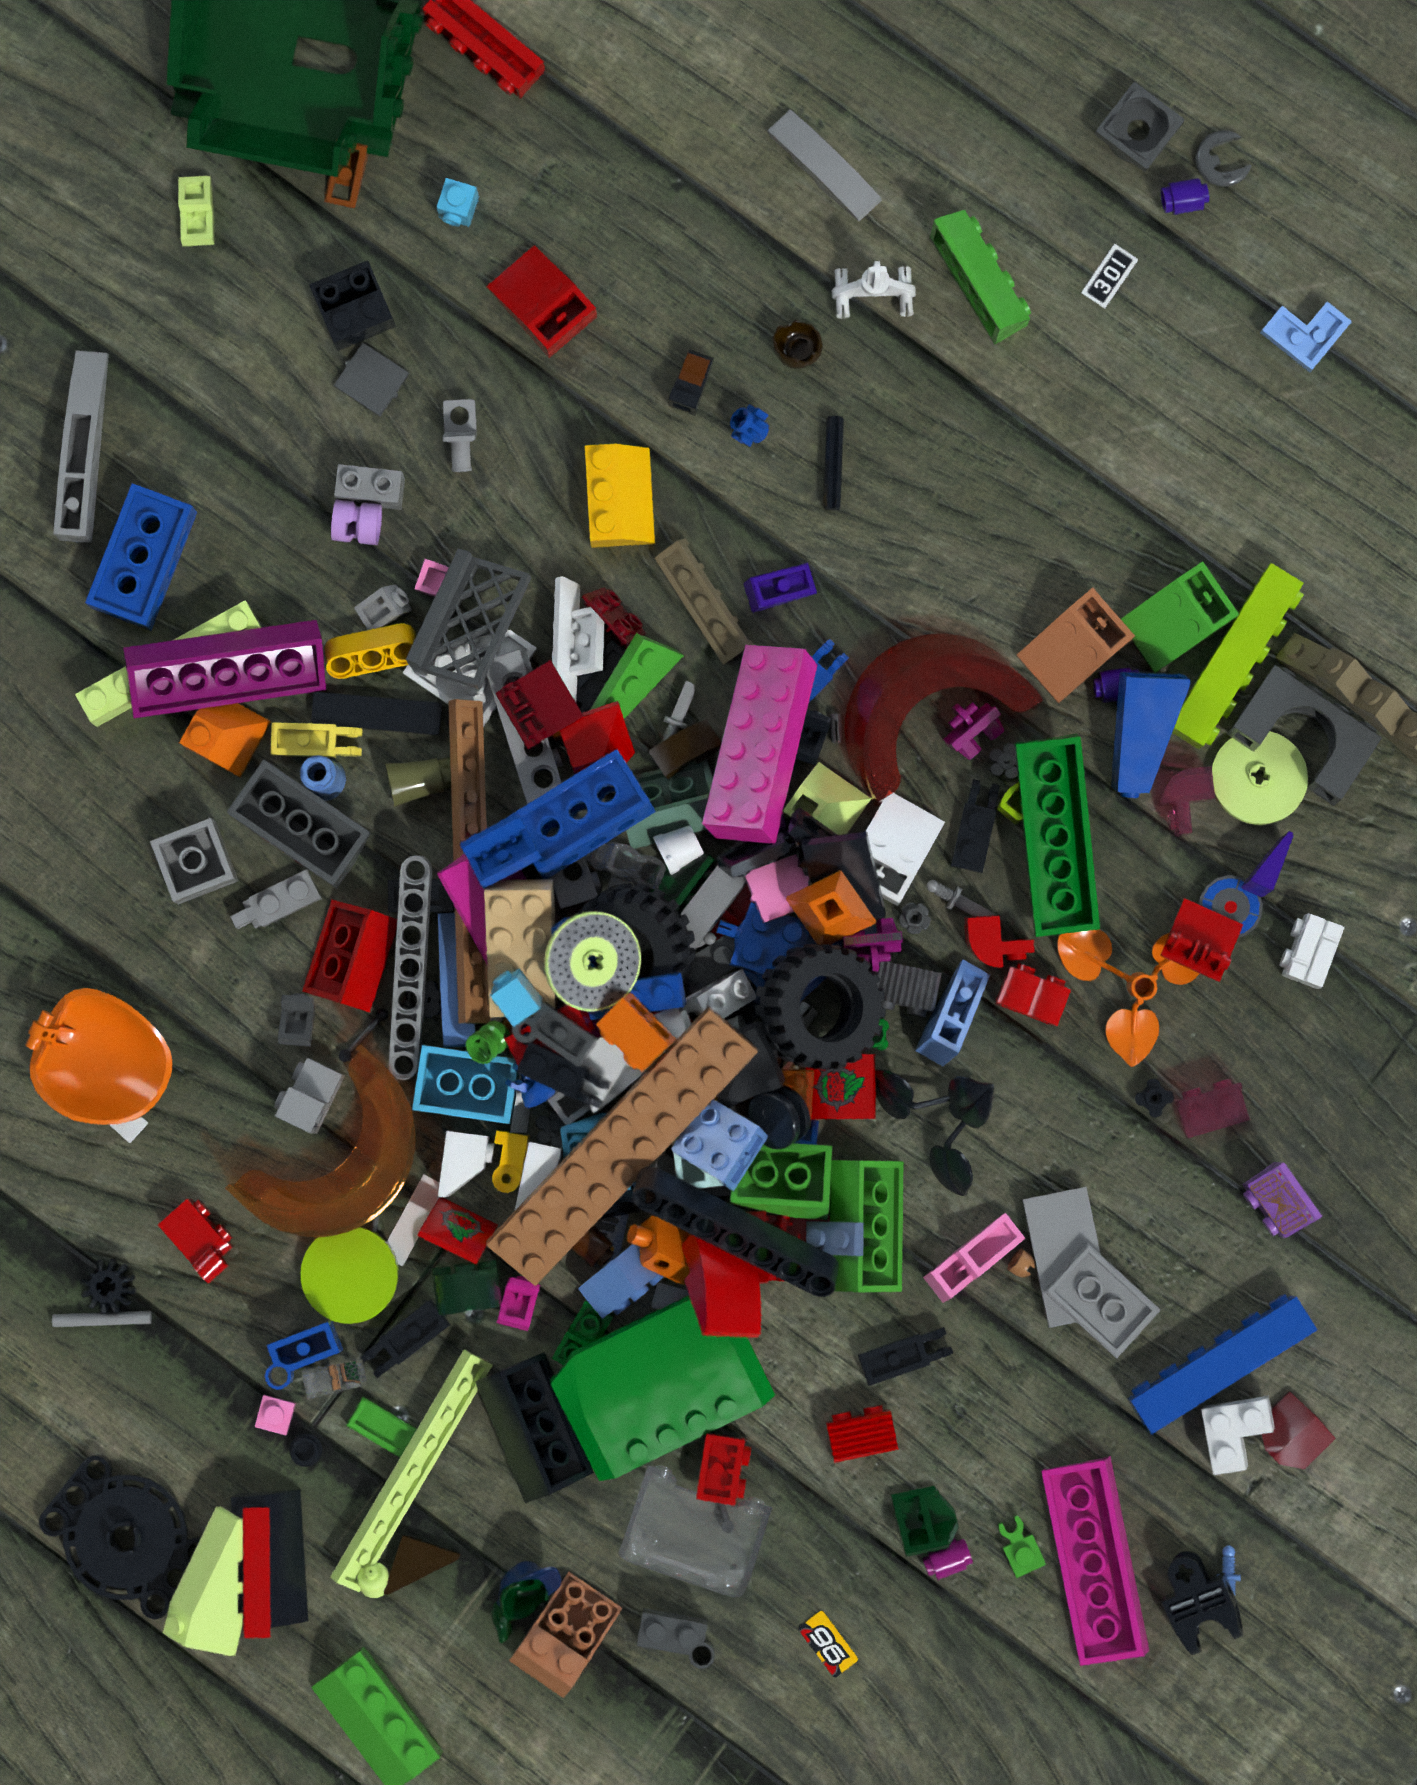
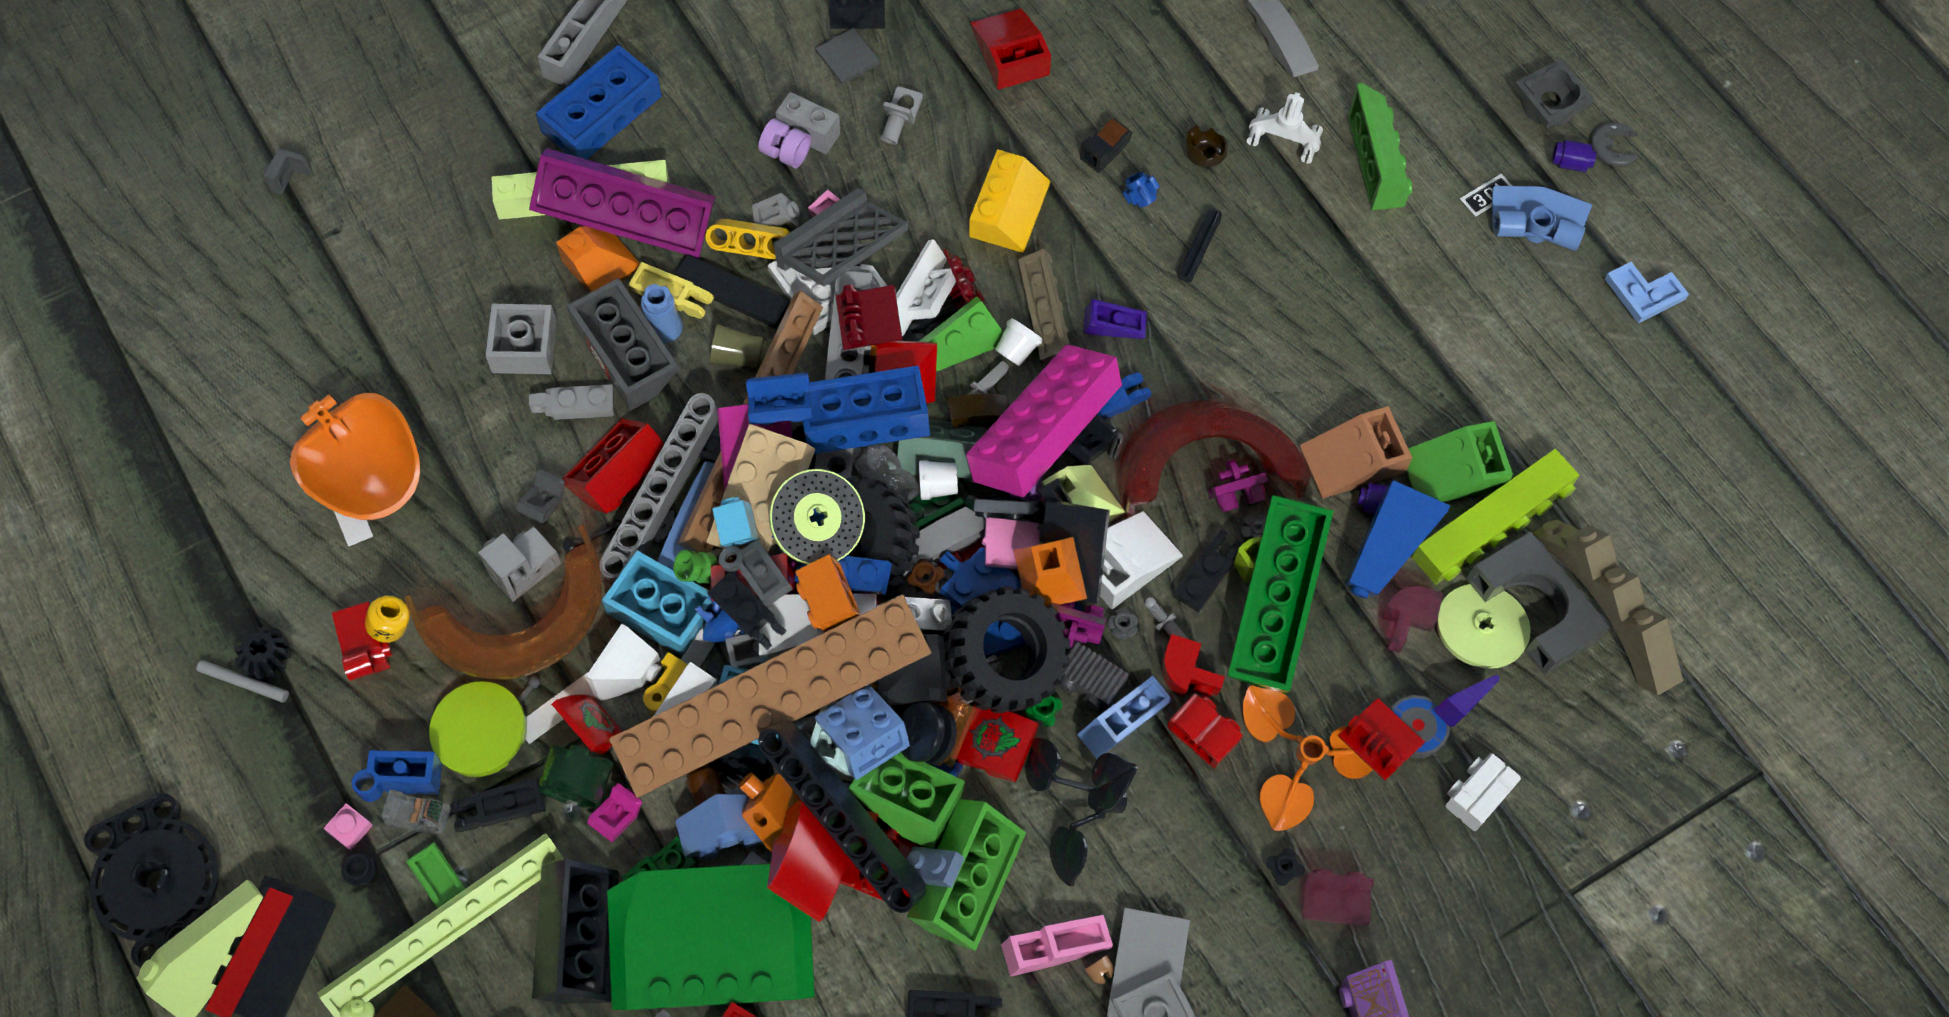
camera: 20 degrees right, 20 degrees down
none -> yellow head [365,595,410,643]
none -> reddish brown plate [908,559,945,595]
none -> white piece [995,318,1043,366]
none -> medium blue panel [1492,186,1592,252]

